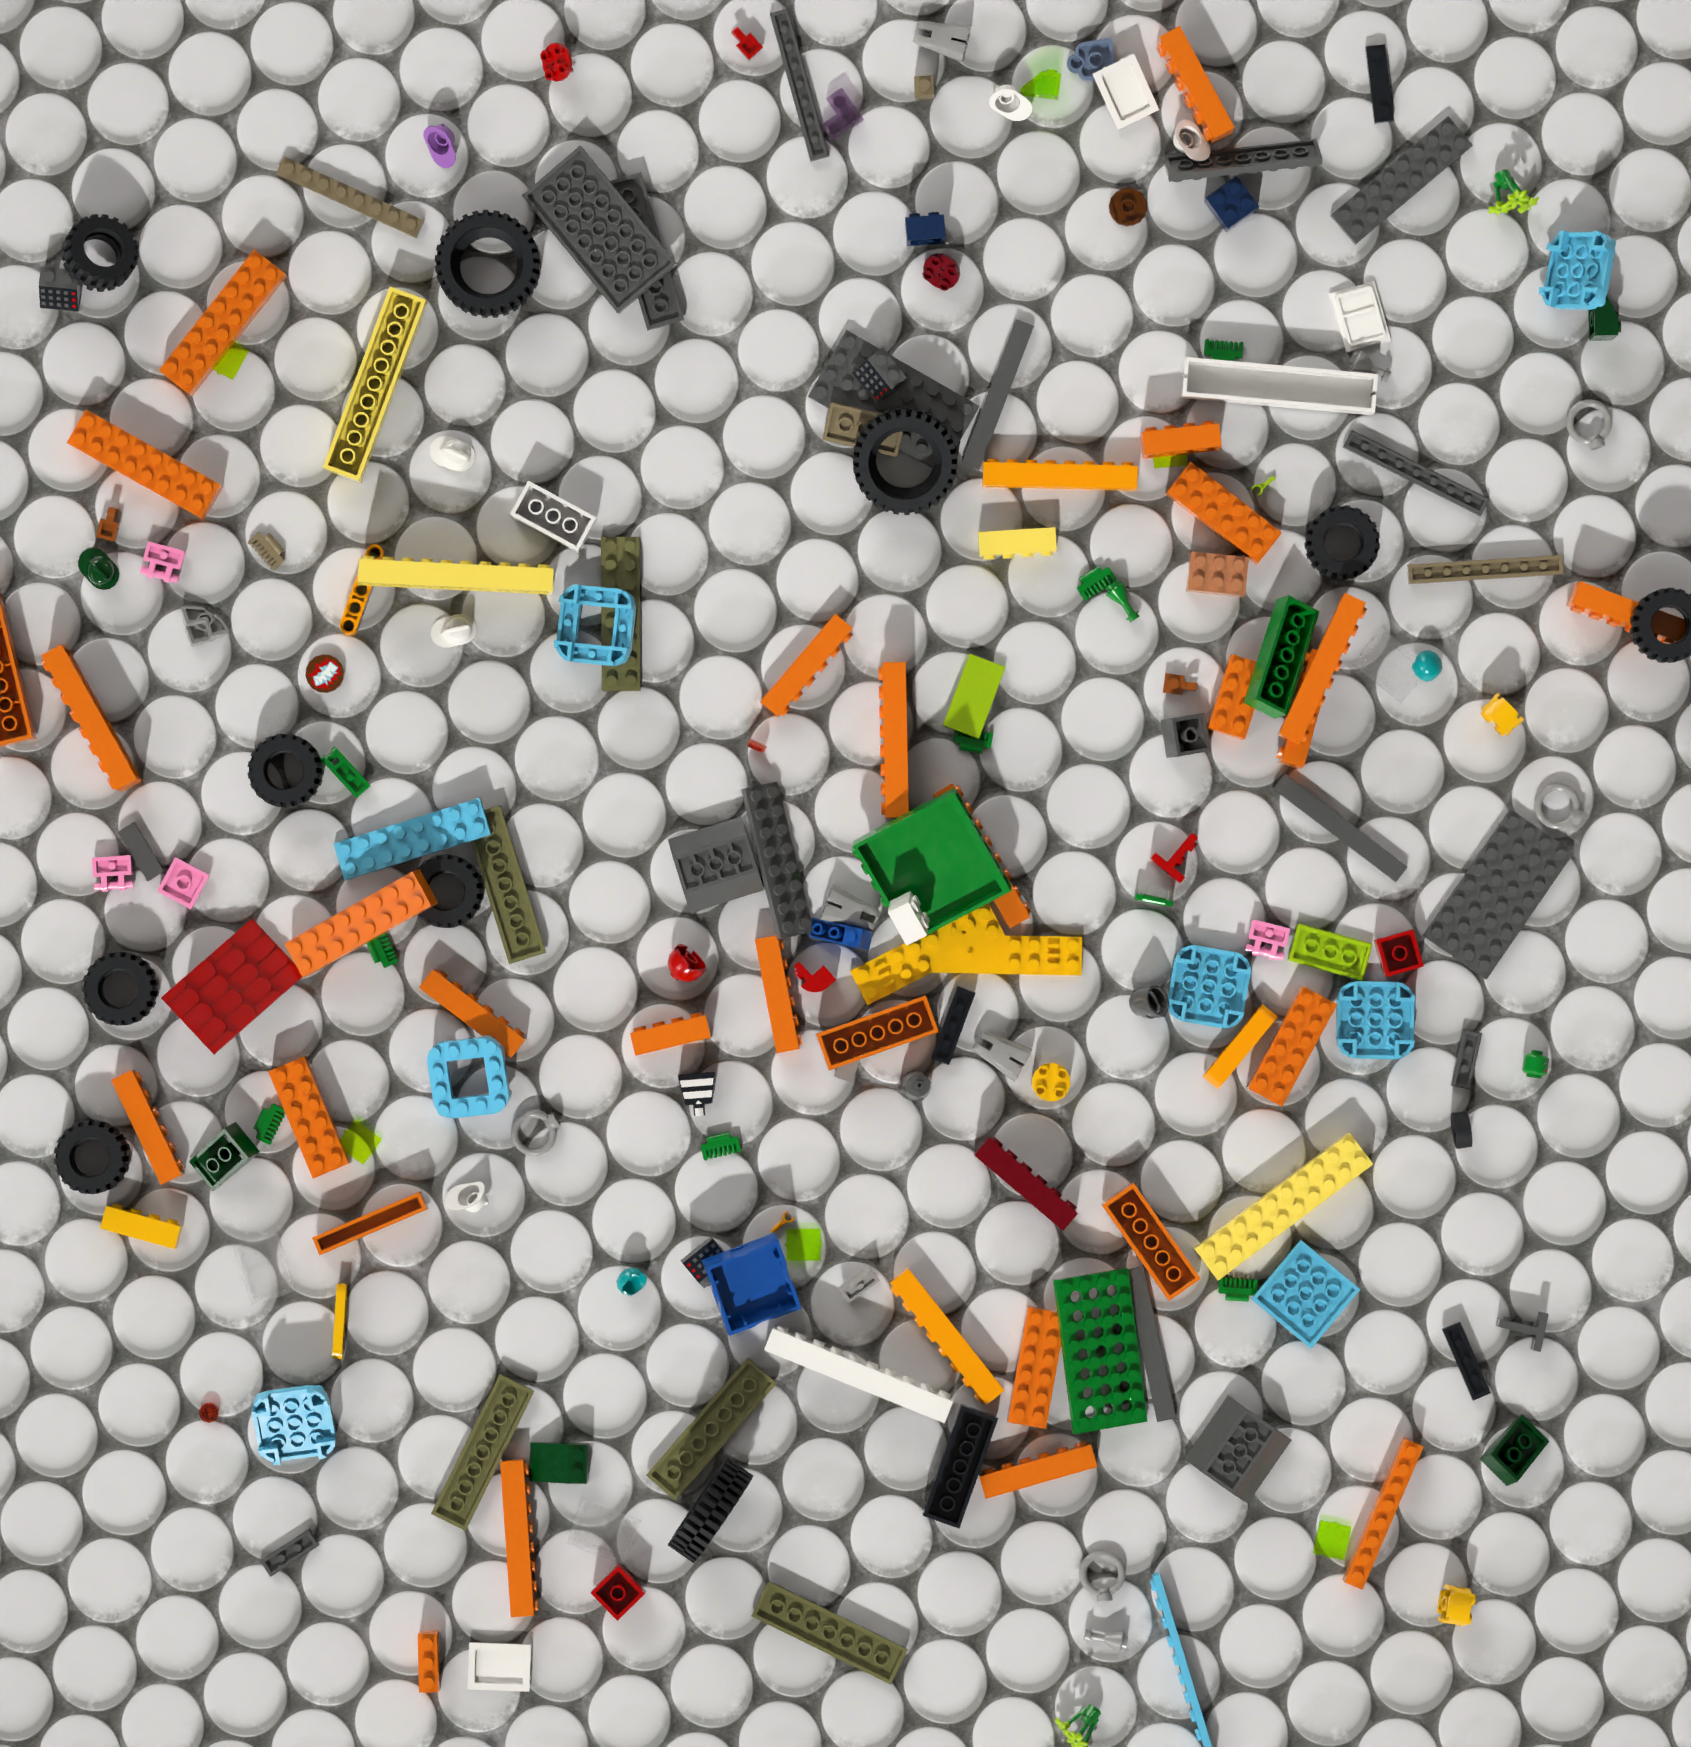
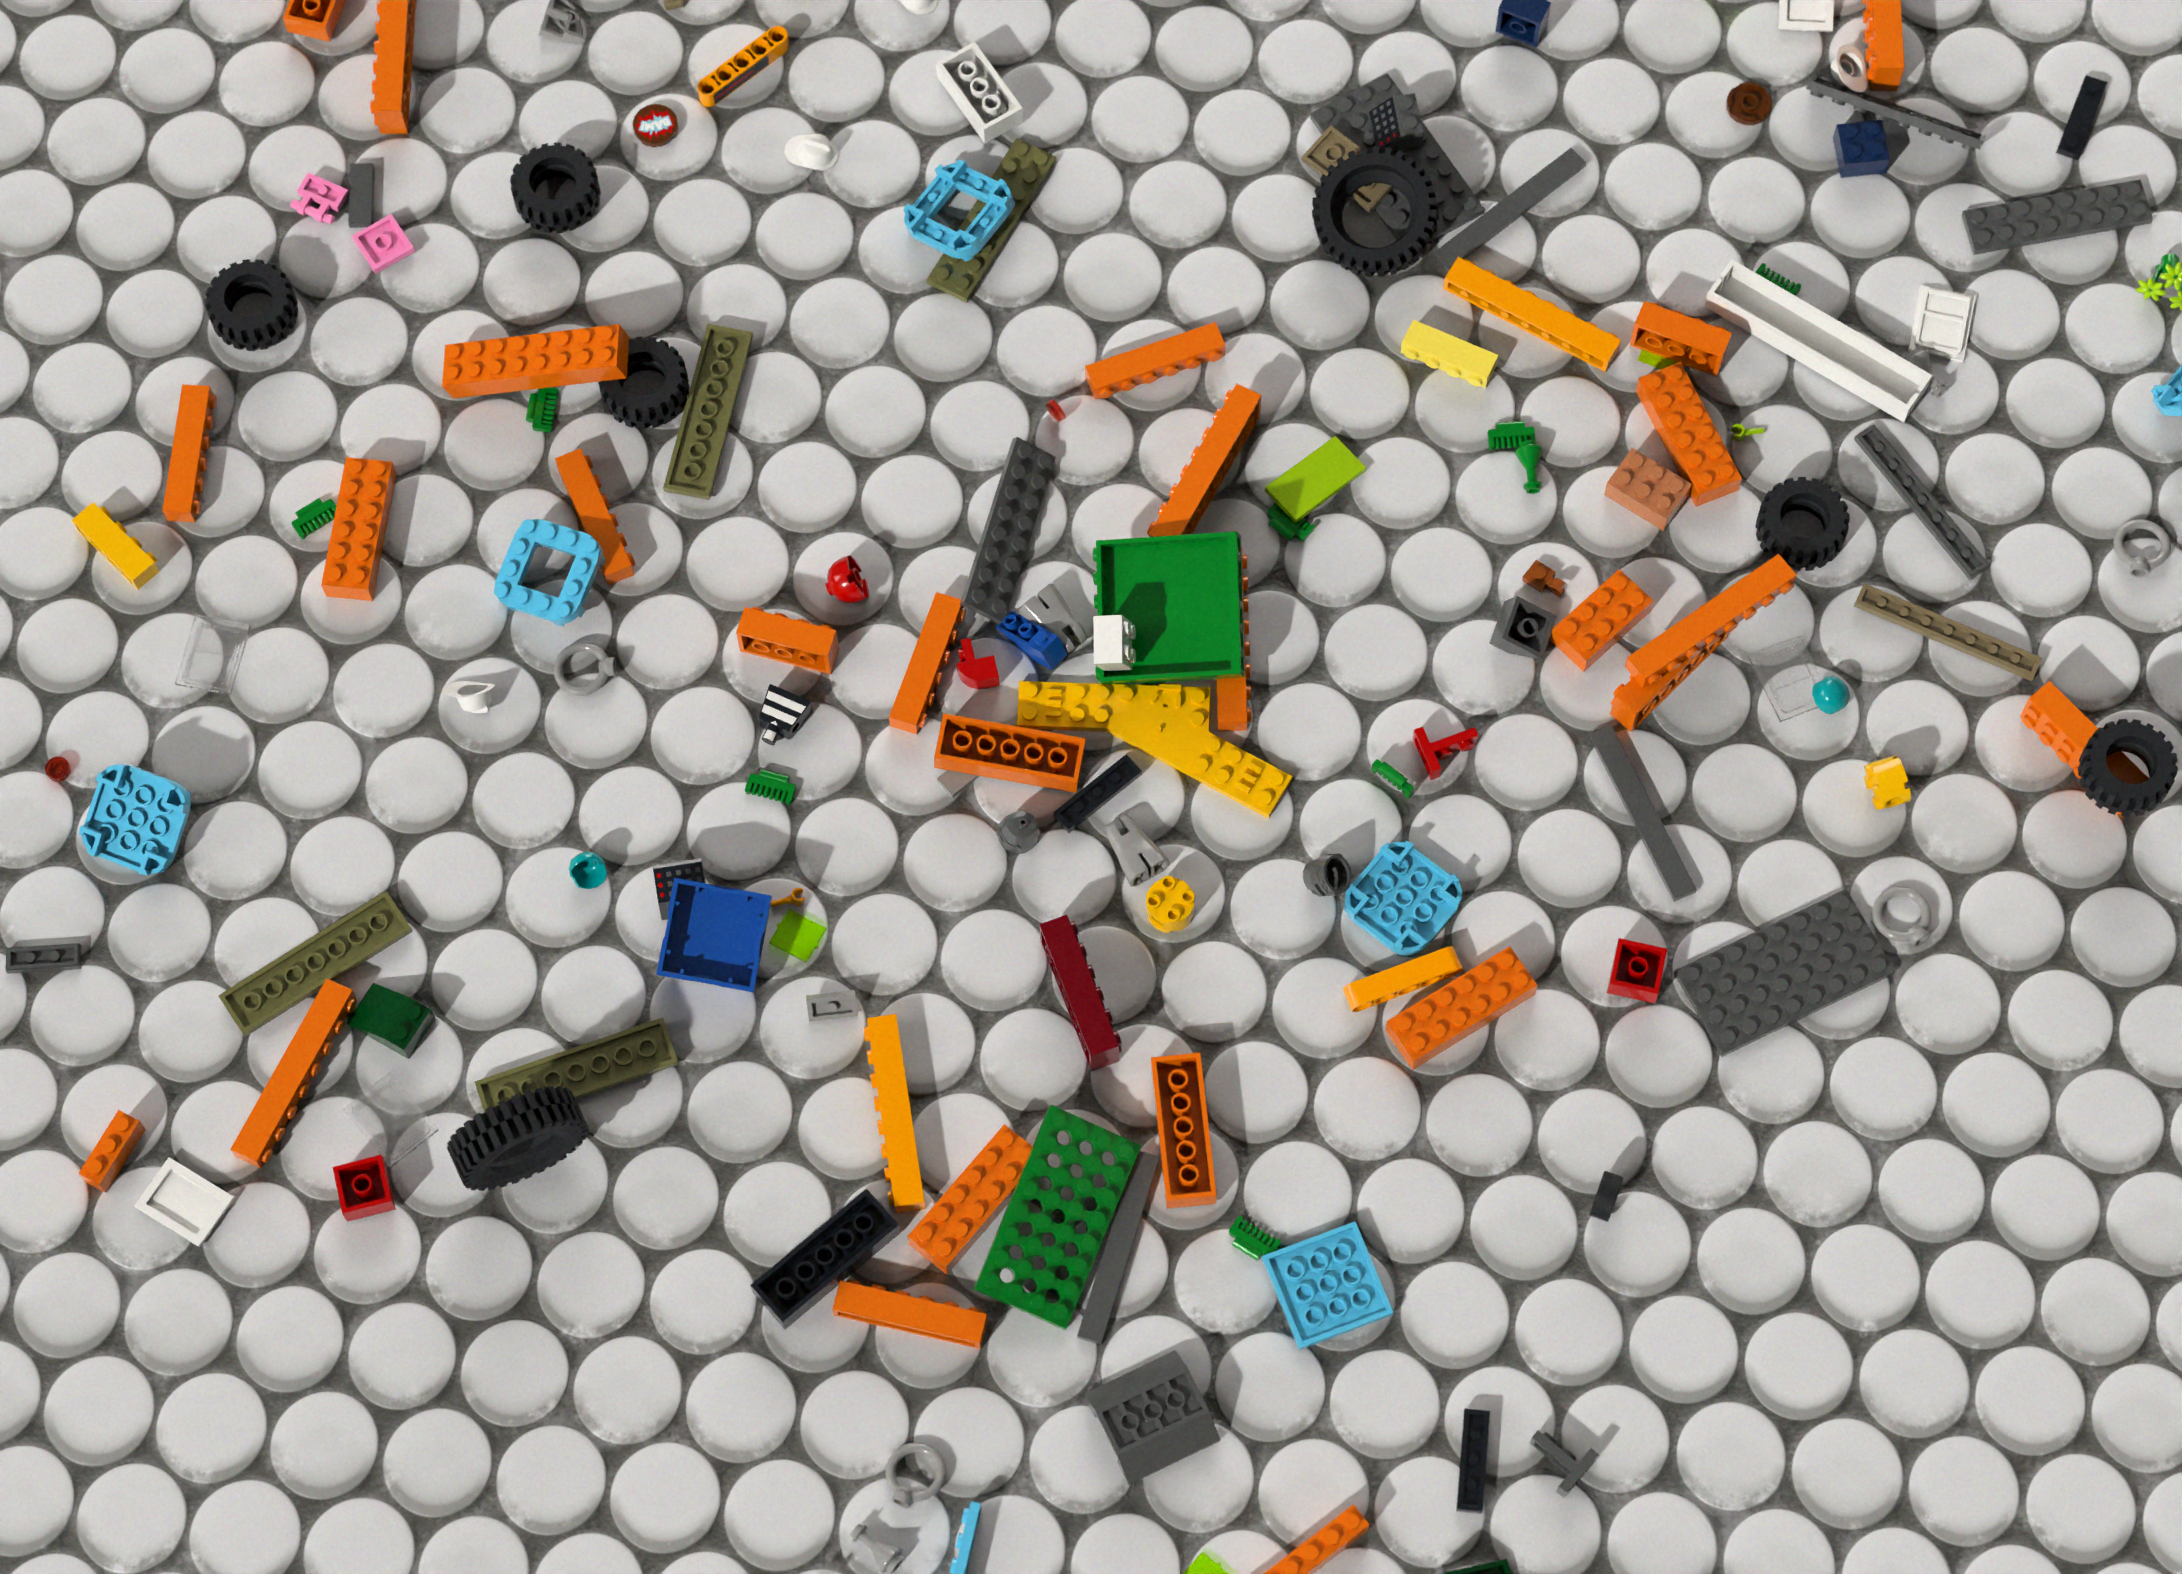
camera: 30 degrees right, 20 degrees down
black tyre [53,1120,131,1194] -> none
red piece [161,919,302,1055] -> none
dark green slope [189,1122,260,1191] -> none
orange brick [312,1191,429,1255] -> none
green plate [321,746,371,799] -> none
yellow beam [332,1283,348,1359] -> none
medium azure plate [334,798,492,880] -> none
clear neon green piece [341,1119,382,1165] -> none
light yellow brick [358,556,554,595] -> none
dark grey slope [668,817,764,913] -> none
olive plate [751,1580,908,1685] -> none
white piece [764,1324,953,1423] -> none
dark red plate [922,253,960,291] -> none
light yellow brick [1194,1133,1373,1280] -> none
green brick [1243,595,1320,719] -> none
bright pink plate [1245,919,1290,960] -> none
lime tile [1288,923,1373,981] -> none
medium azure plate [1336,981,1416,1059] -> none
dark grey tile [1450,1029,1482,1090] -> none
green head [1522,1050,1549,1079] -> none

